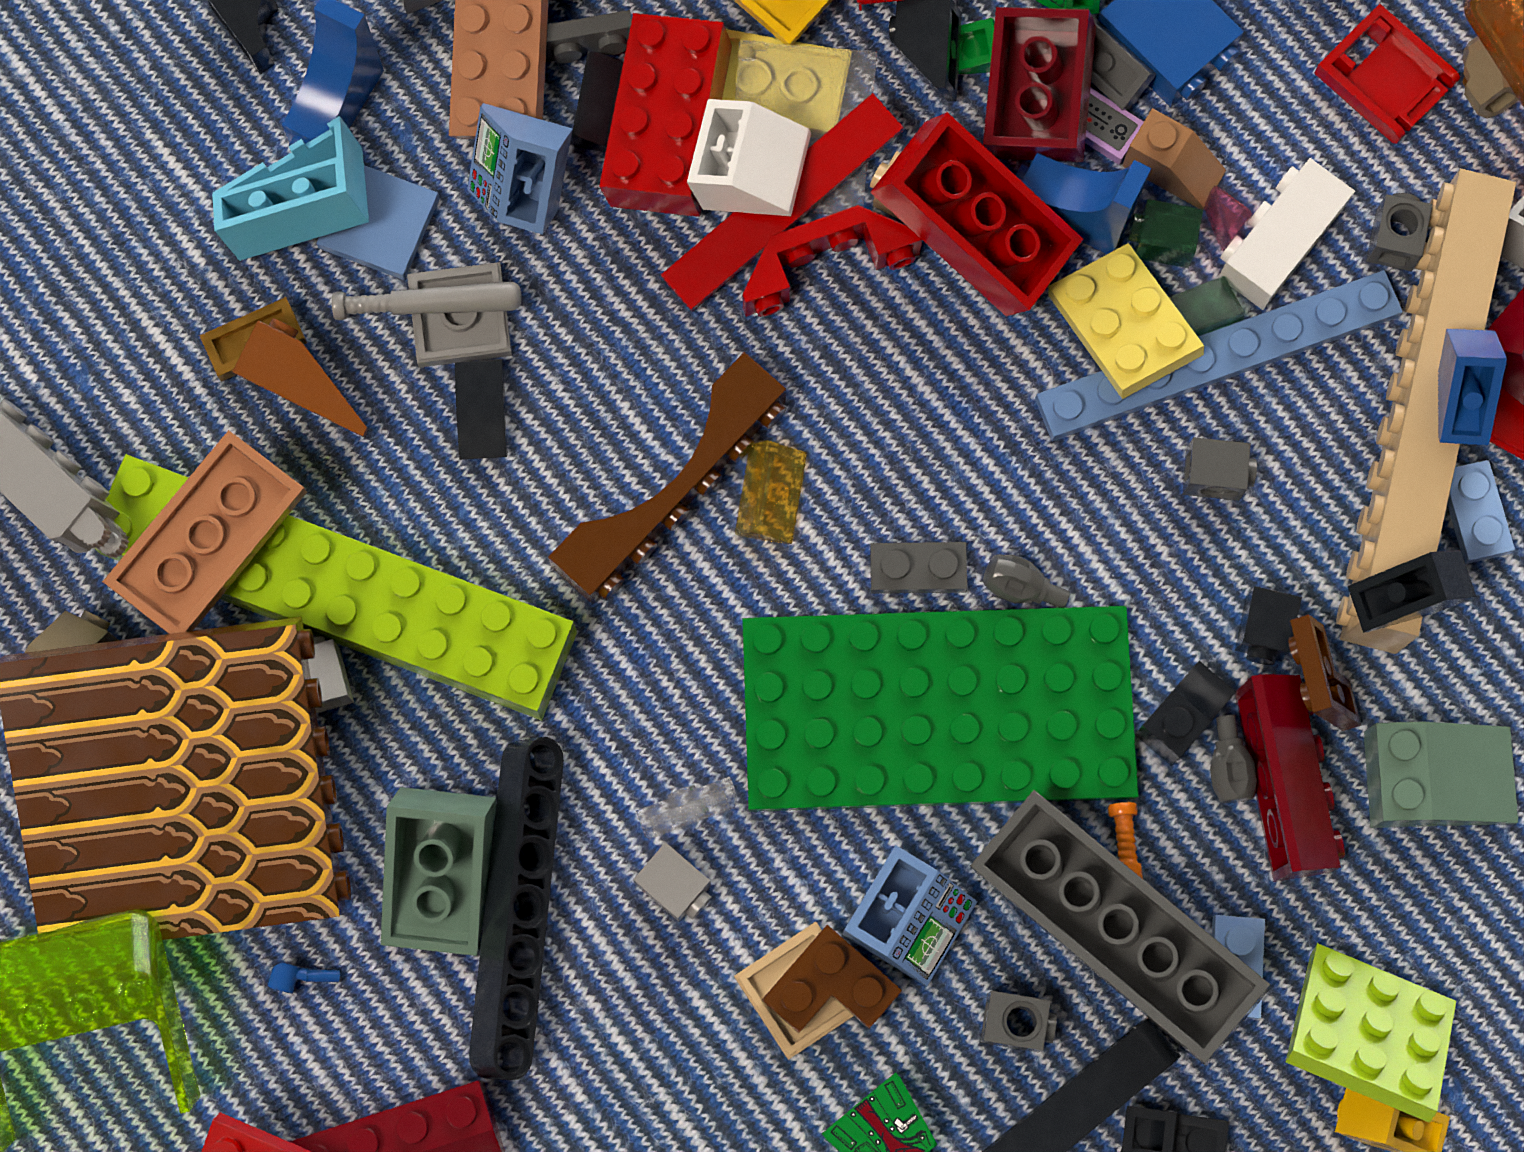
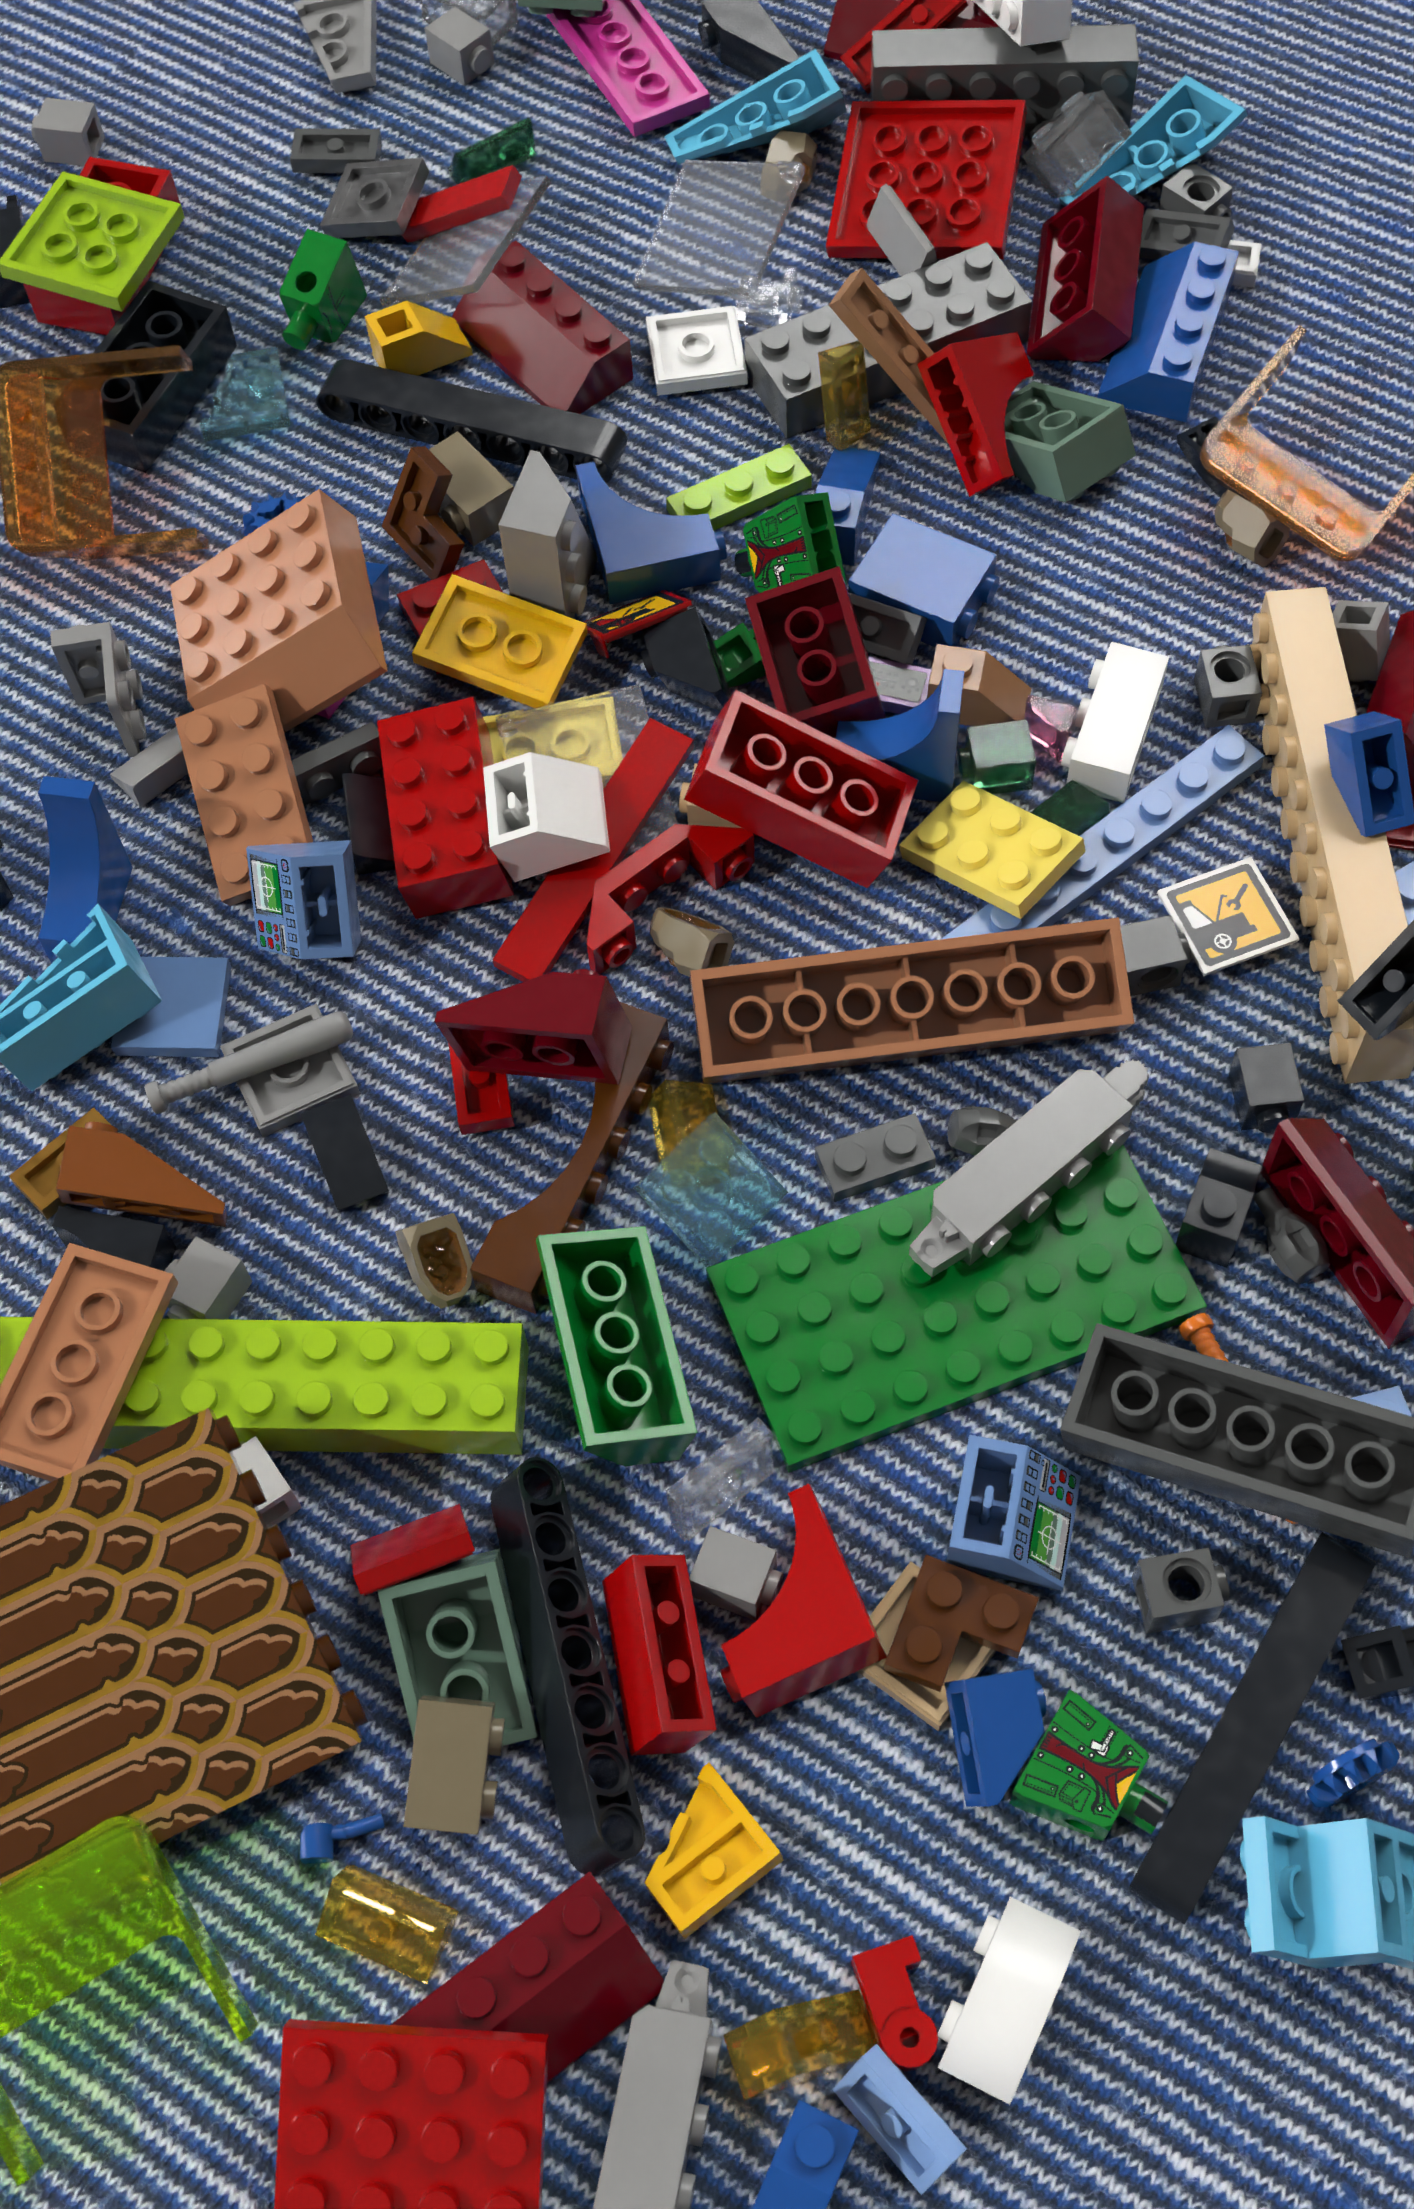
camera: 15 degrees left, 15 degrees down
reddish brown plate [1289,614,1361,731] -> none
red container [1314,4,1460,143] -> none
none -> black arch [52,1206,176,1271]
none -> light grey brick [165,1236,253,1319]
none -> clear yellow slope [315,1865,458,1984]
none -> red tile [350,1504,475,1596]
none -> rock [395,1213,473,1309]
none -> dark tan brick [403,1695,505,1835]
none -> dark red slope [434,969,632,1085]
none -> red plate [448,1043,515,1135]
none -> green slope [536,1226,698,1467]
none -> red brick [602,1555,717,1756]
none -> clear light blue plate [633,1112,788,1268]
none -> yellow wing [645,1762,783,1939]
none -> dark tan rock [650,907,734,977]
none -> nougat brick [690,917,1135,1084]
none -> red arch [720,1484,887,1718]
none -> light grey hinge [909,1059,1149,1277]
none -> blue slope [944,1668,1046,1807]
none -> piece [1157,857,1299,976]

